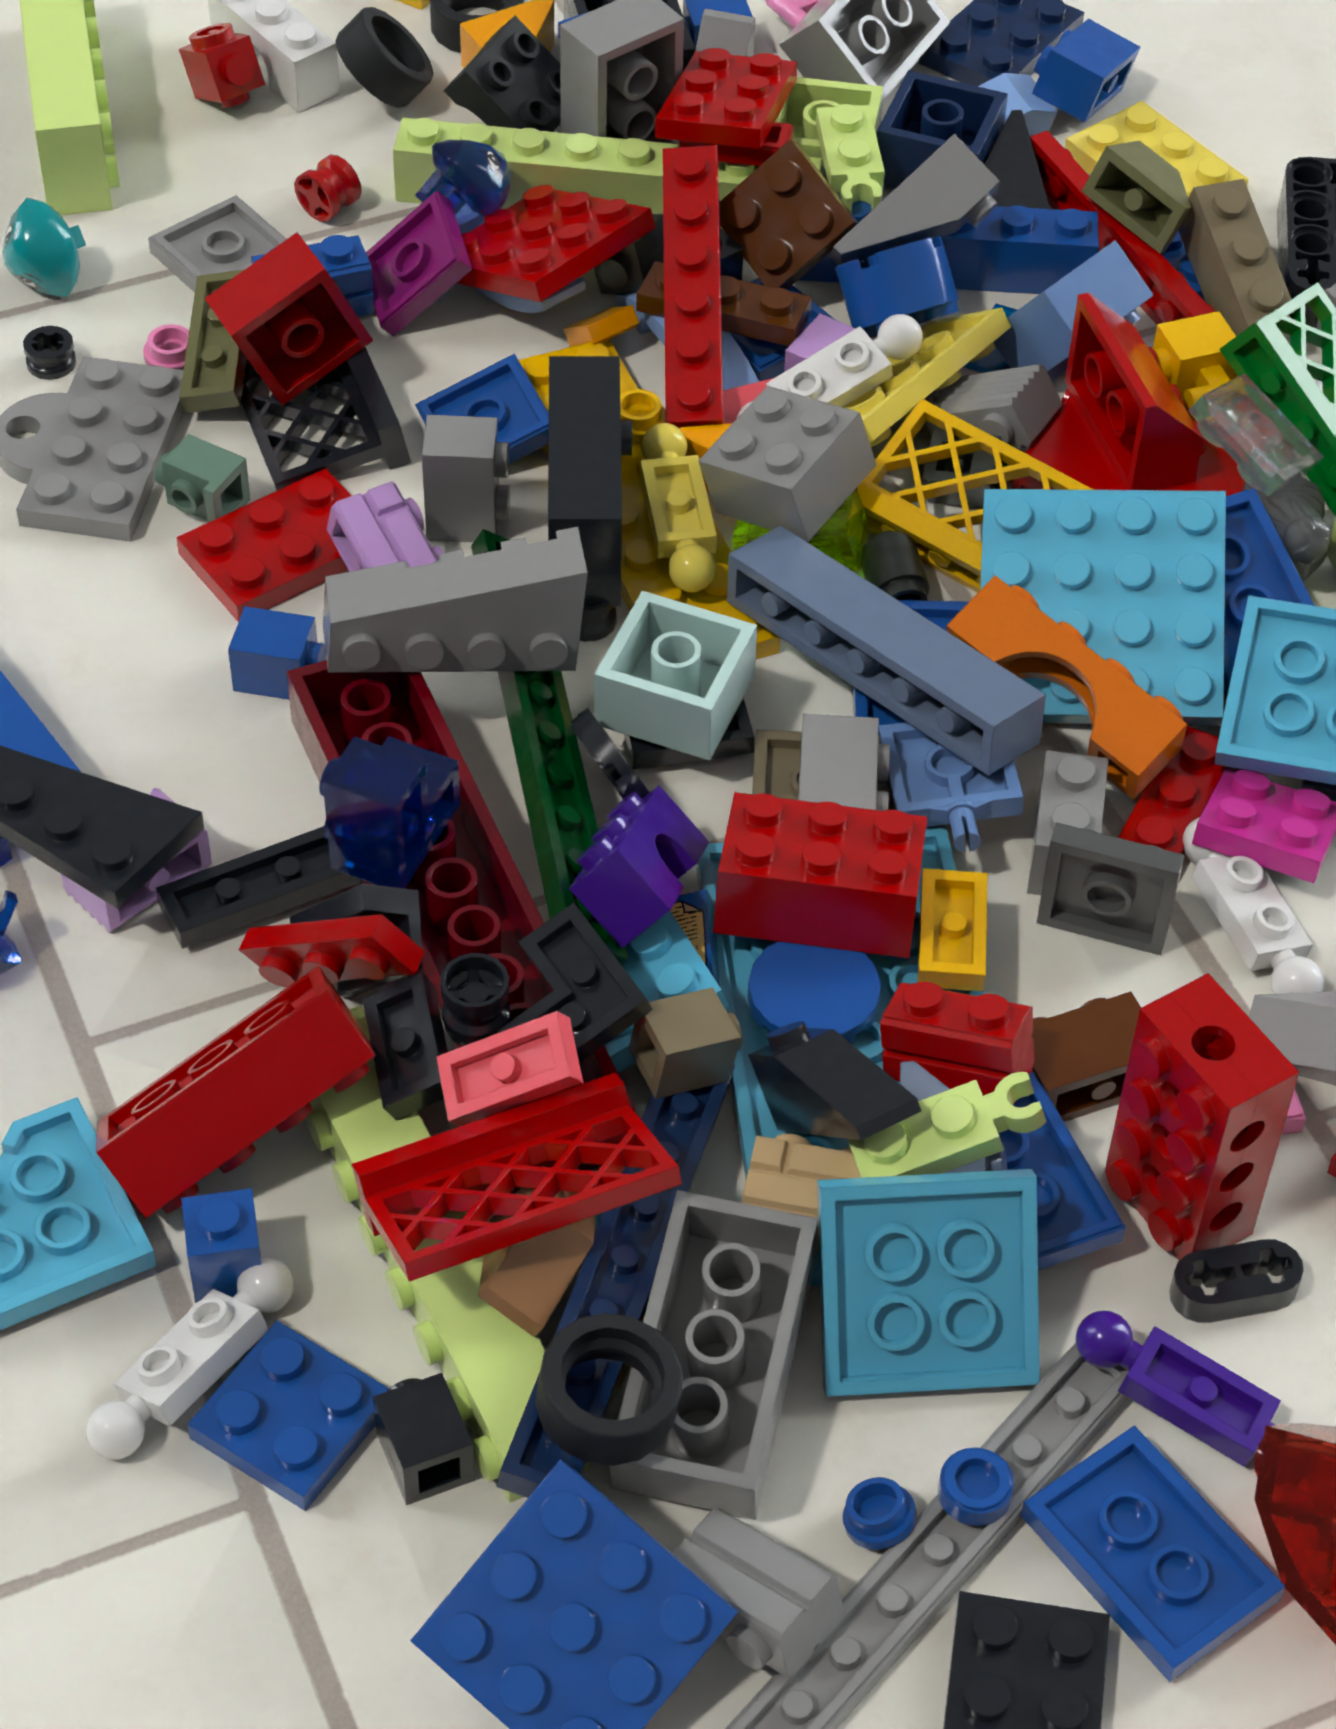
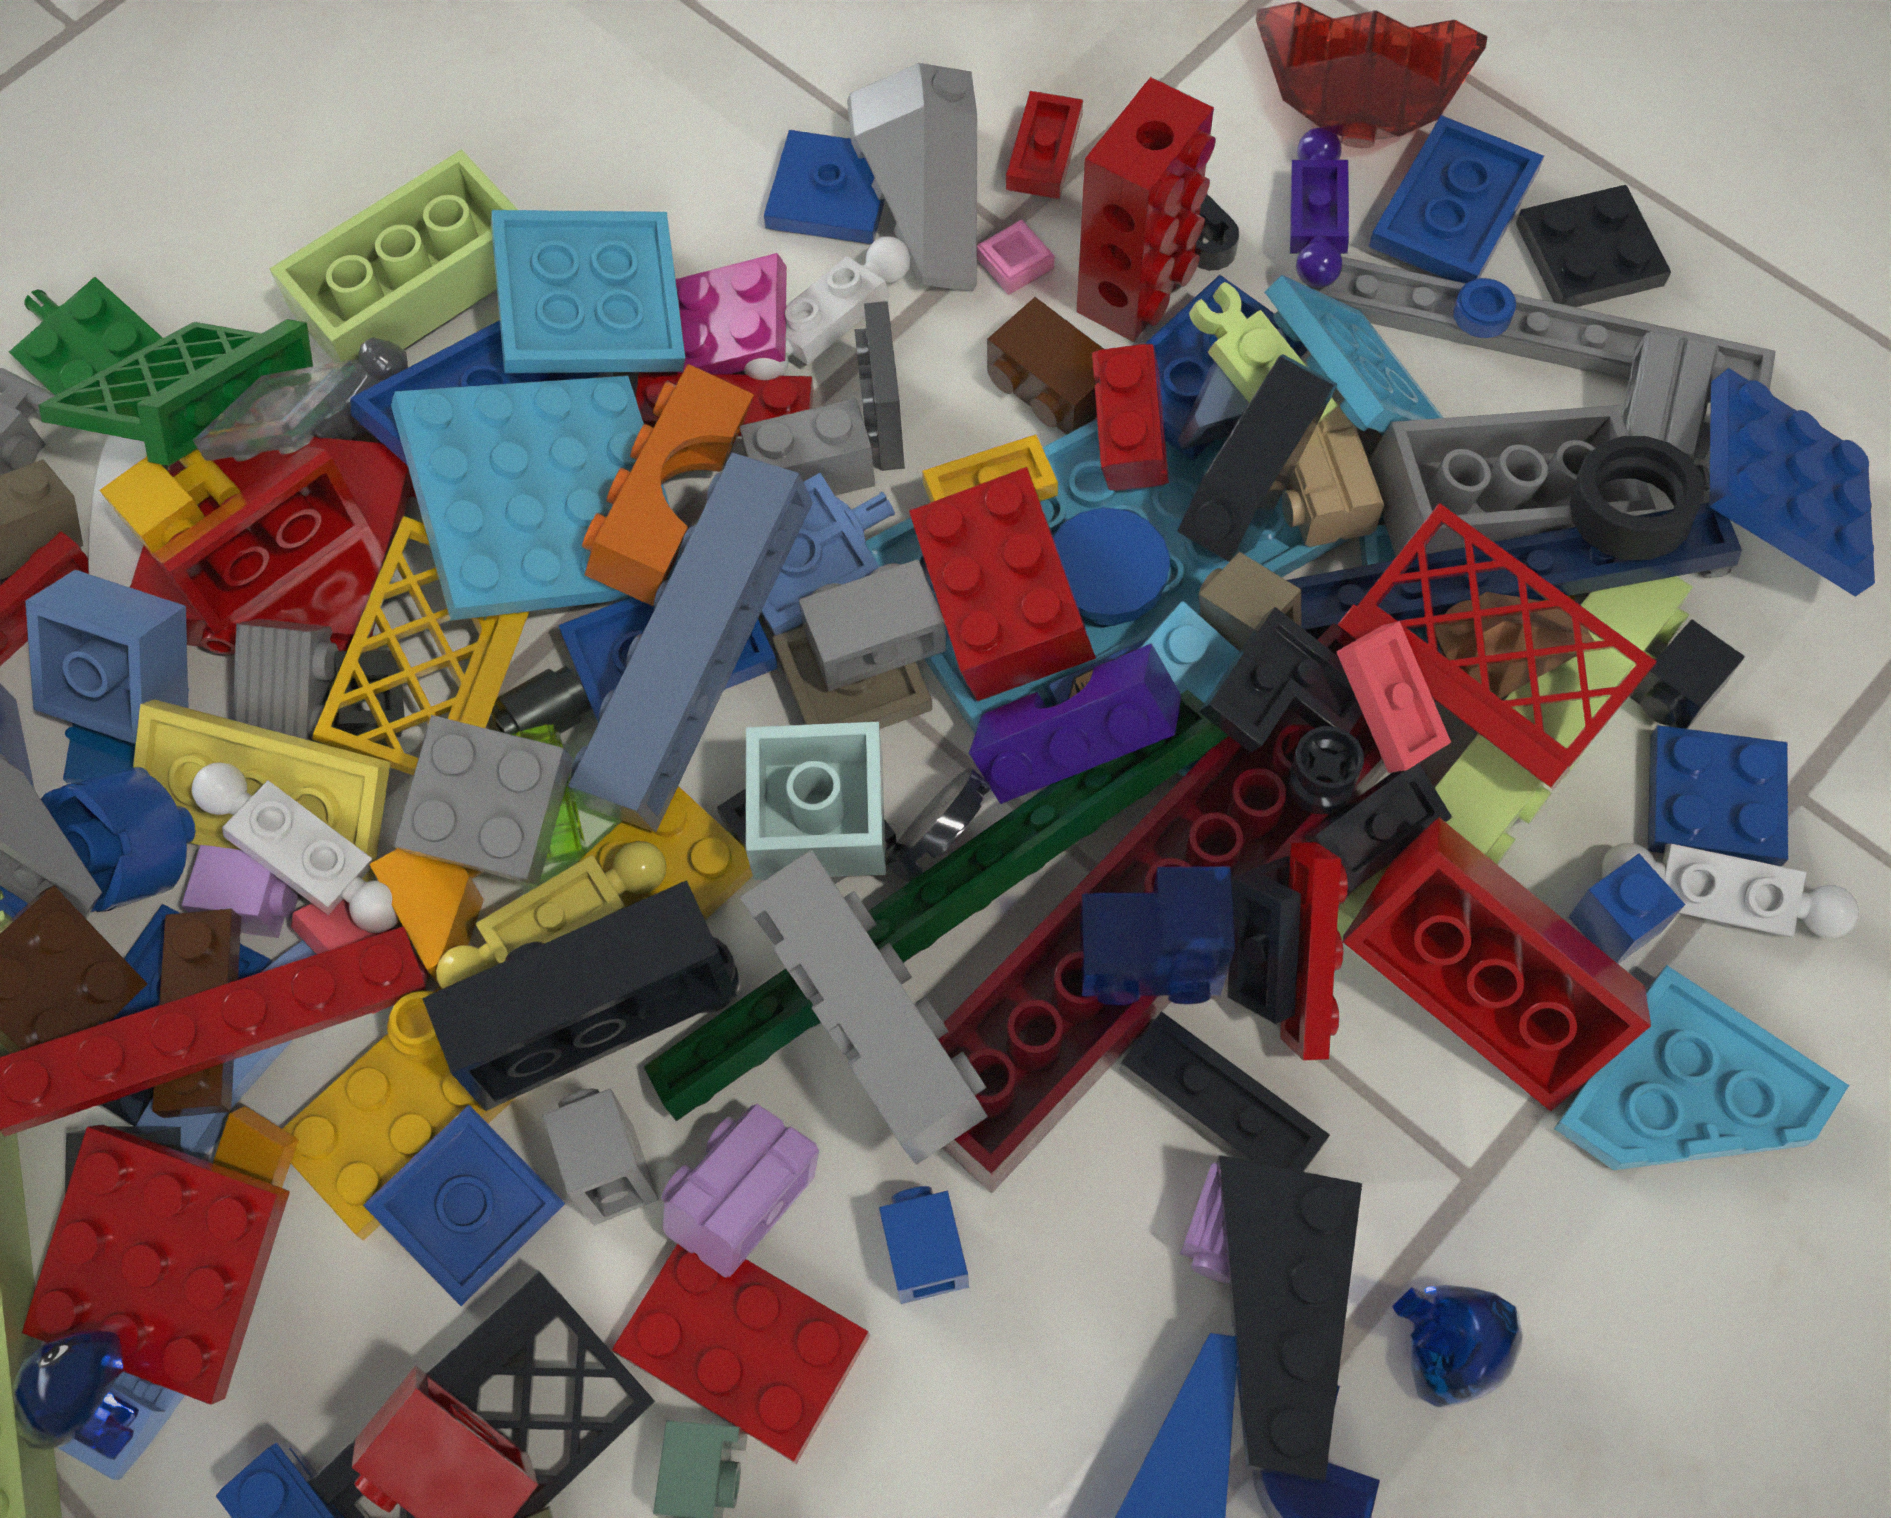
camera: 110 degrees left, 15 degrees up
magenta tile [366,190,472,337] -> none
blue plate [843,1477,917,1550] -> none

